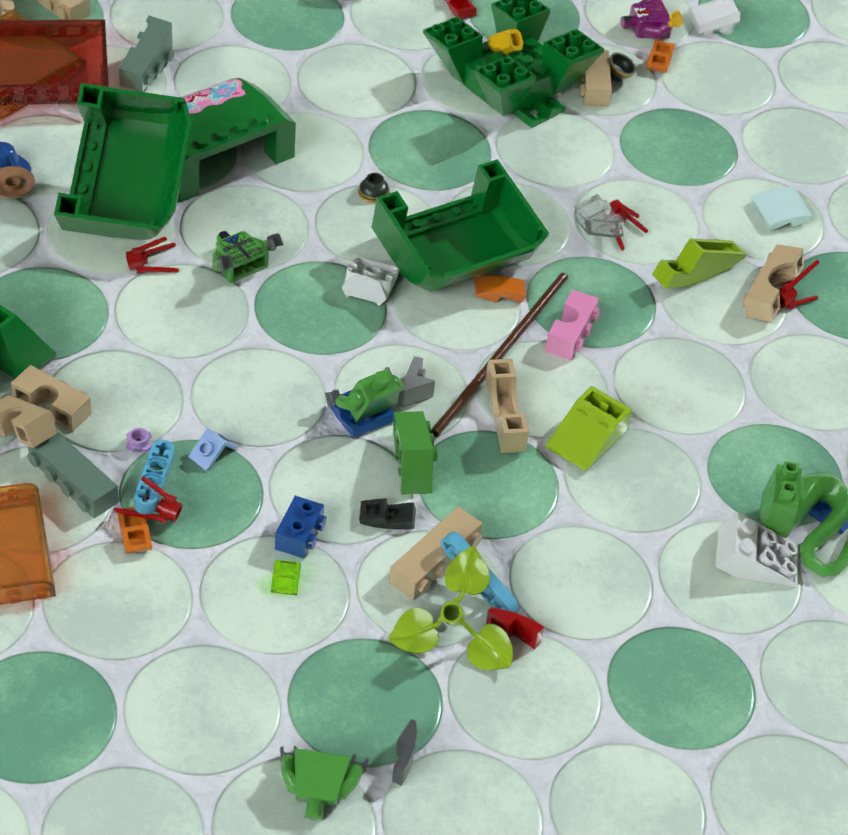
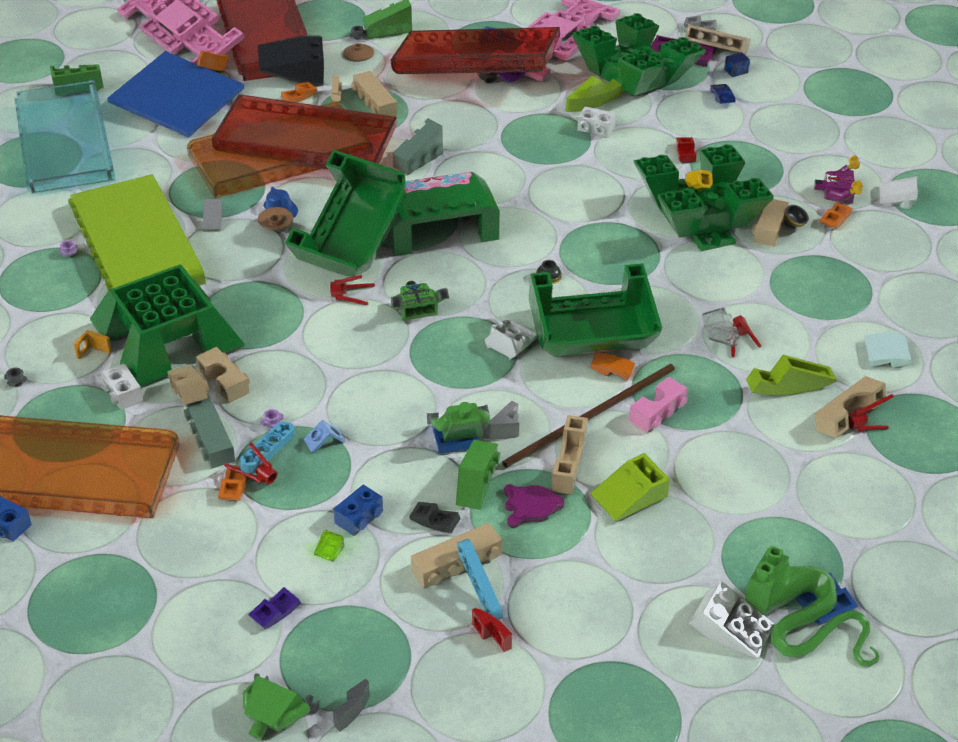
camera: 25 degrees right, 5 degrees down
lime plant [388,546,513,671] -> none
none -> dark purple slope [248,587,301,629]
none -> magenta tile [504,484,564,528]

